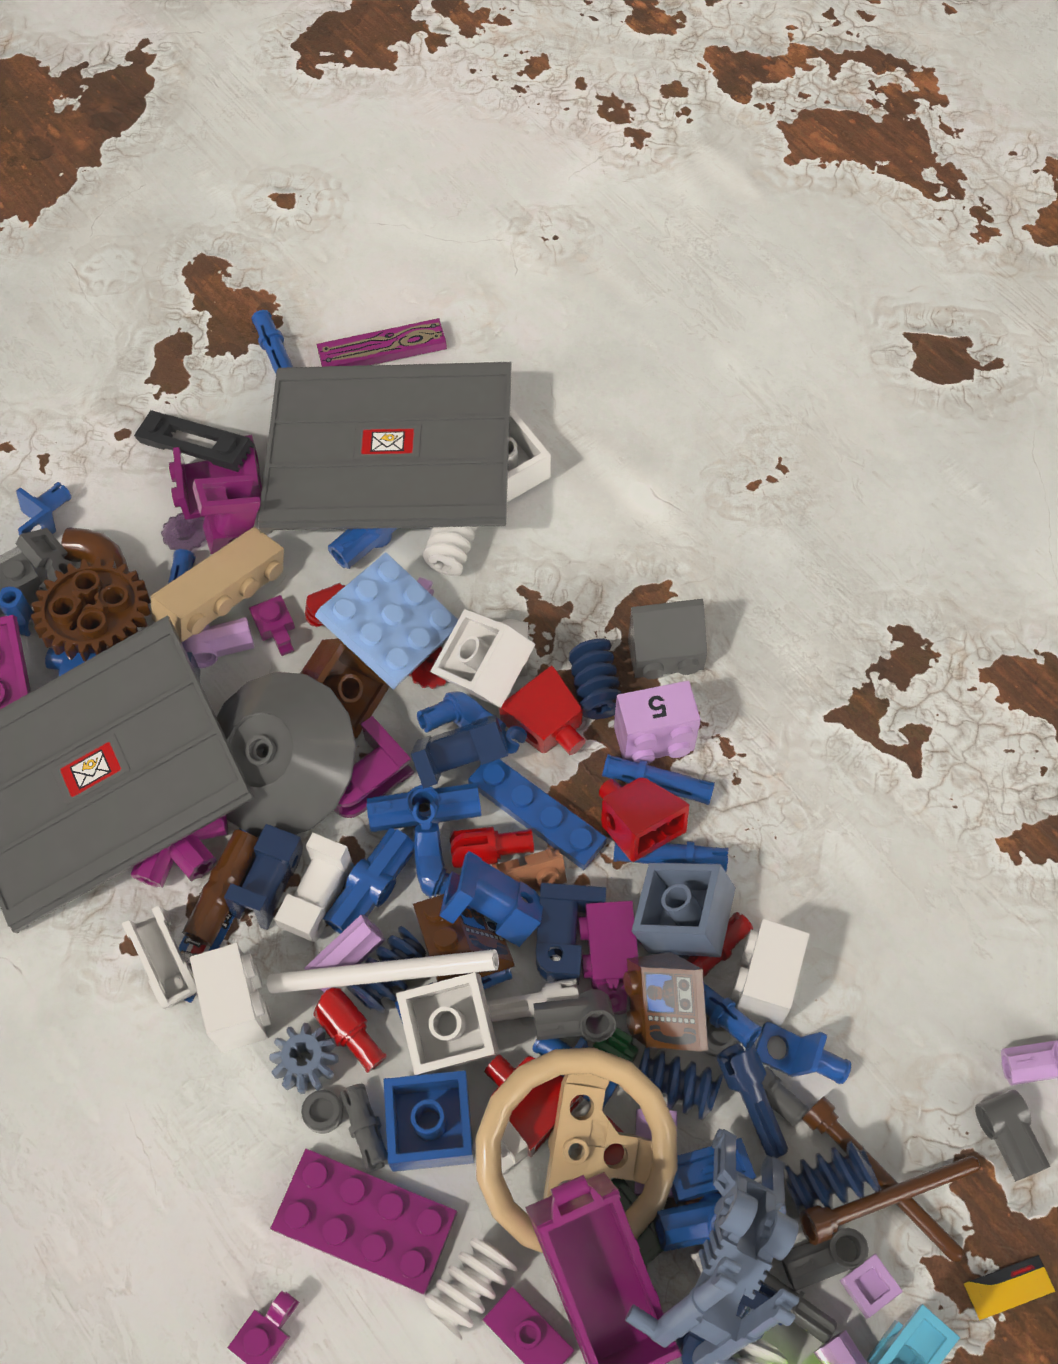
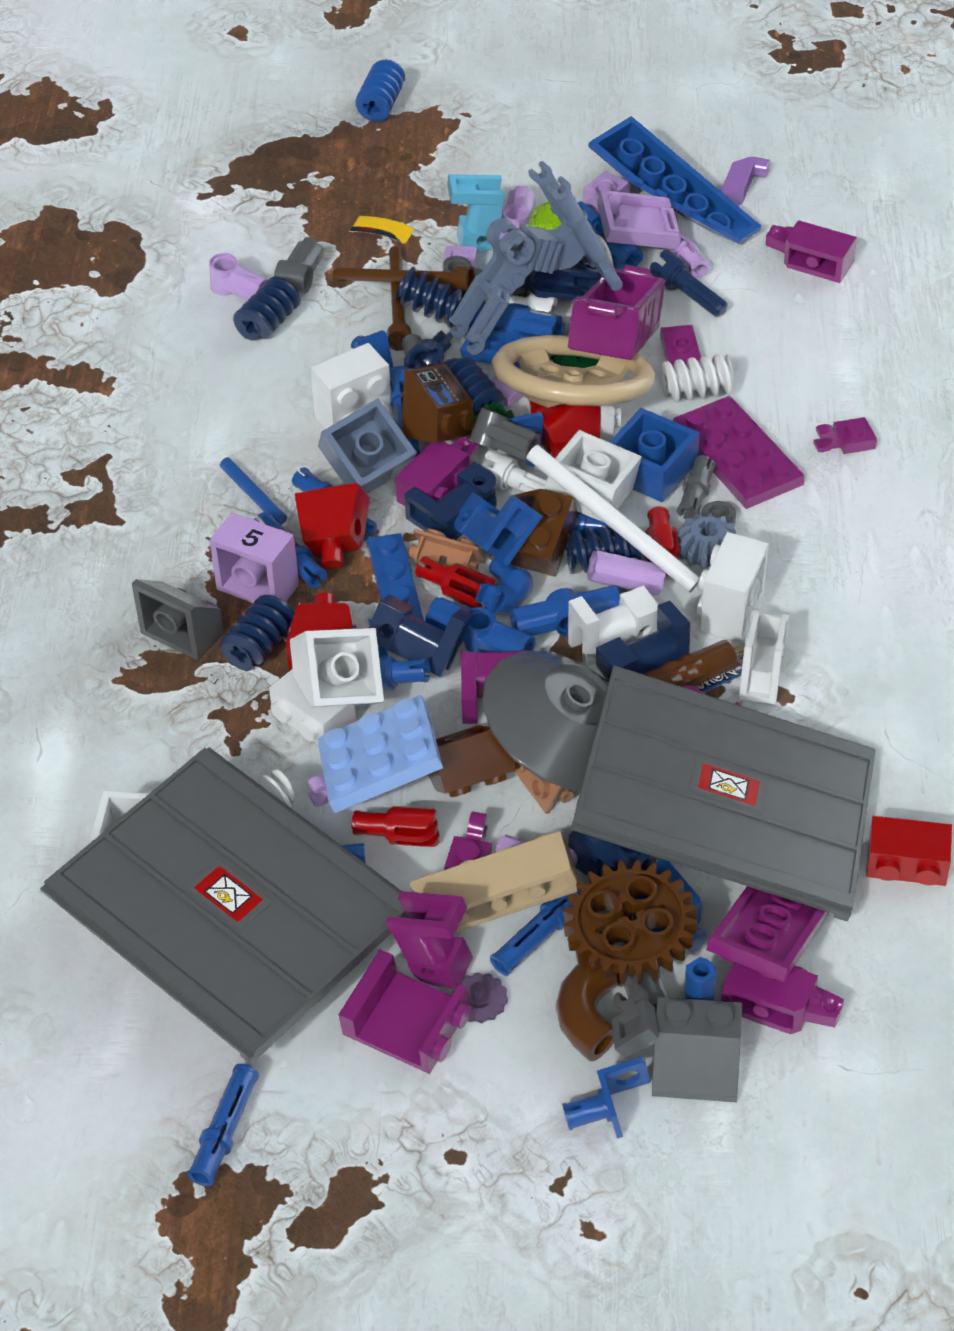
camera: 140 degrees left, 15 degrees down
black container [134,410,255,472] -> none
magenta tile [316,318,447,367] -> none
none -> blue bar [220,457,287,525]
none -> dark blue piece [233,276,301,341]

